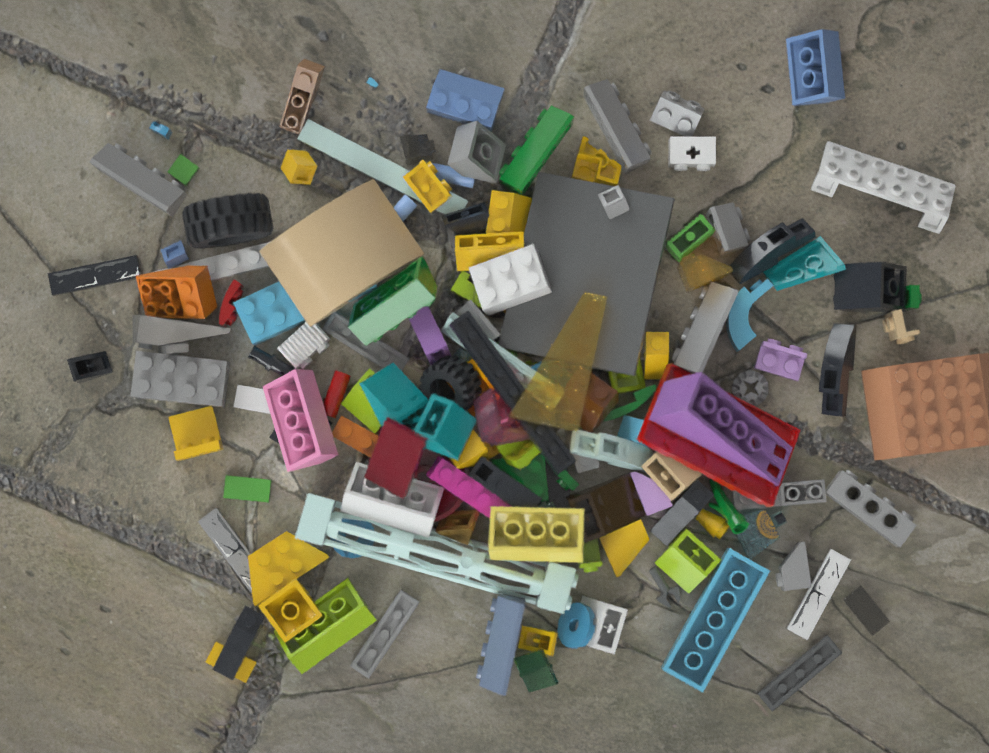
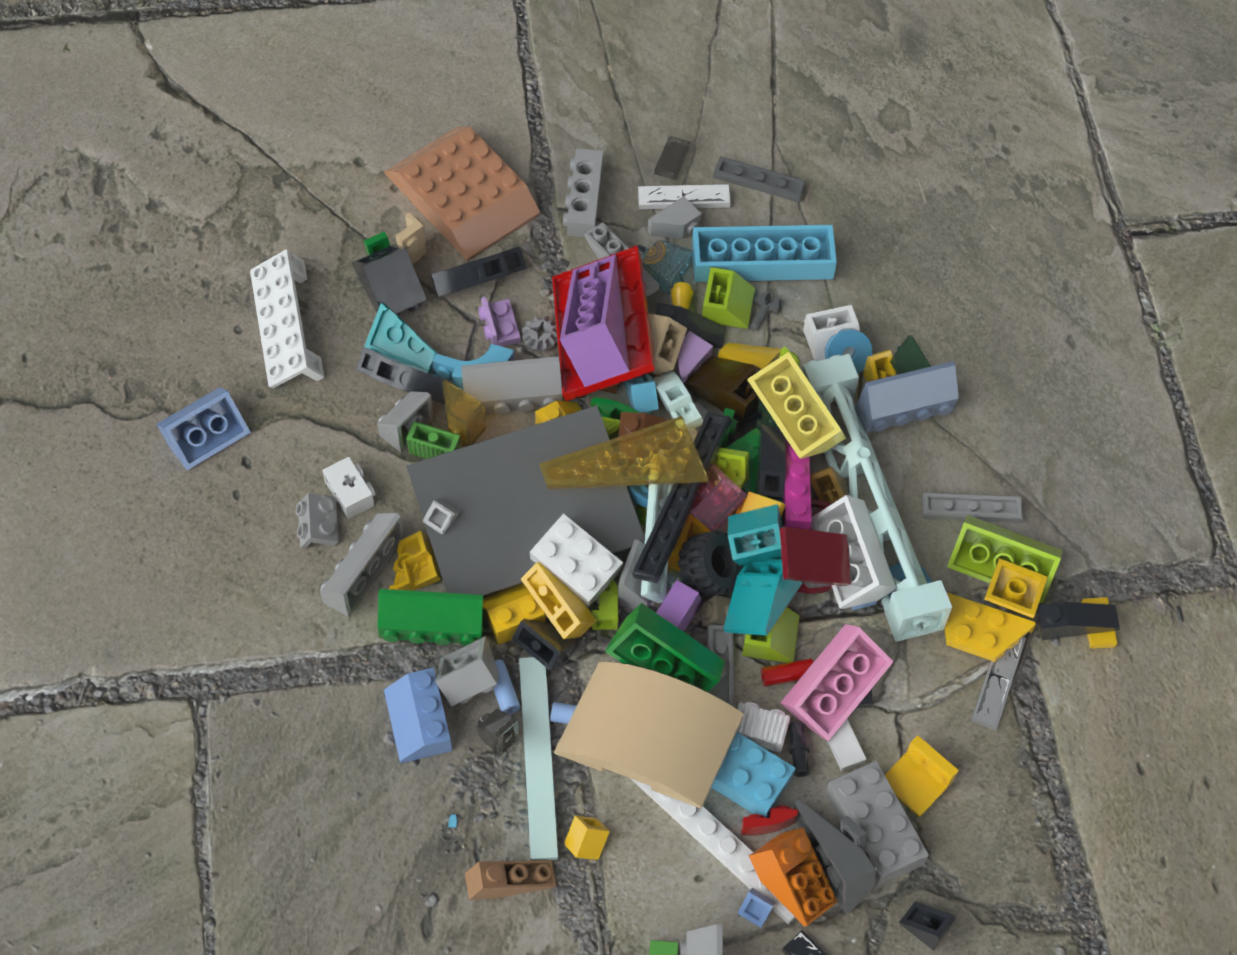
camera: 125 degrees left, 25 degrees down
black tyre [182,193,274,249] -> none
bright green tile [223,475,272,503] -> none
orange plate [332,415,379,458] -> none
yellow bracket [403,160,453,213] -> none
green plant [709,478,749,534] -> none

